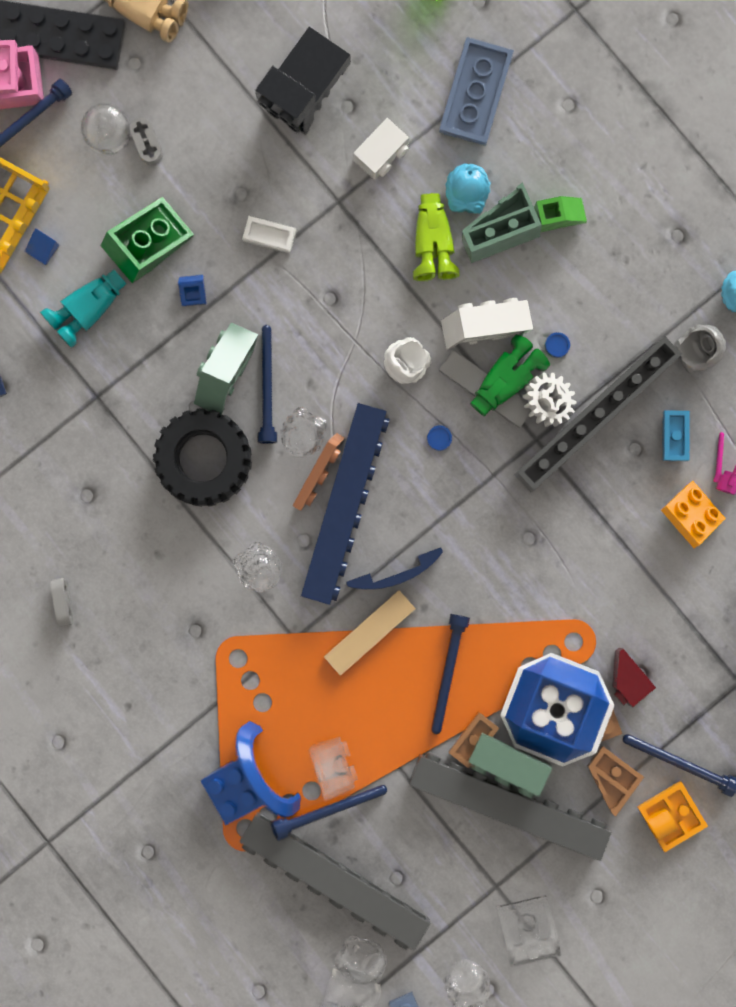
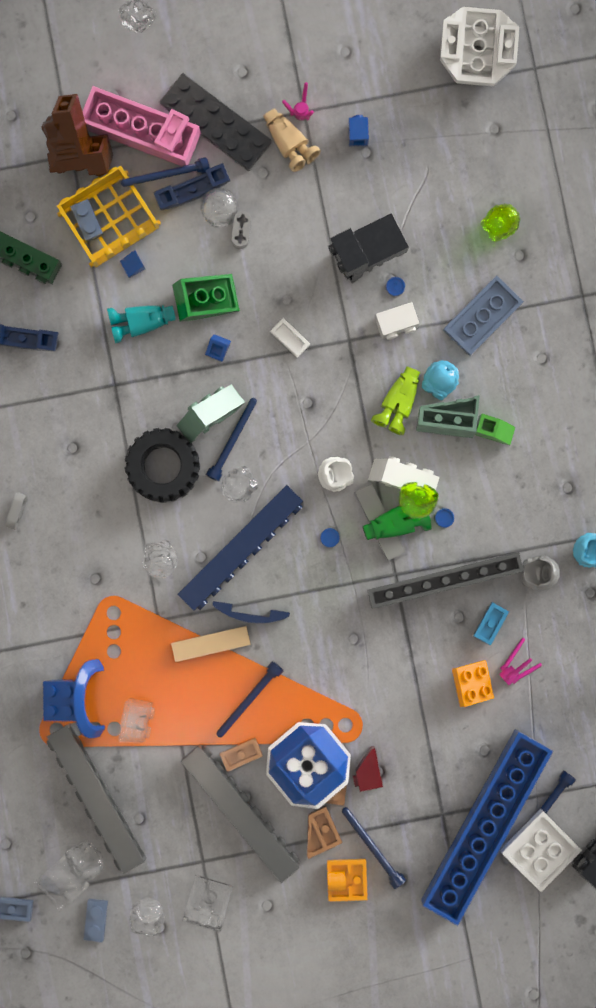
camera: 30 degrees right, 0 degrees up
dark blue piece [271,785,387,841] -> none
nougat wing [292,433,345,511] -> none
sand green wedge [469,733,552,798] -> none
white gear [523,372,576,427] -> none
none -> dark blue slope [153,163,230,210]
none -> blue piece [386,277,405,296]
none -> clear neon green cylinder [399,482,439,519]

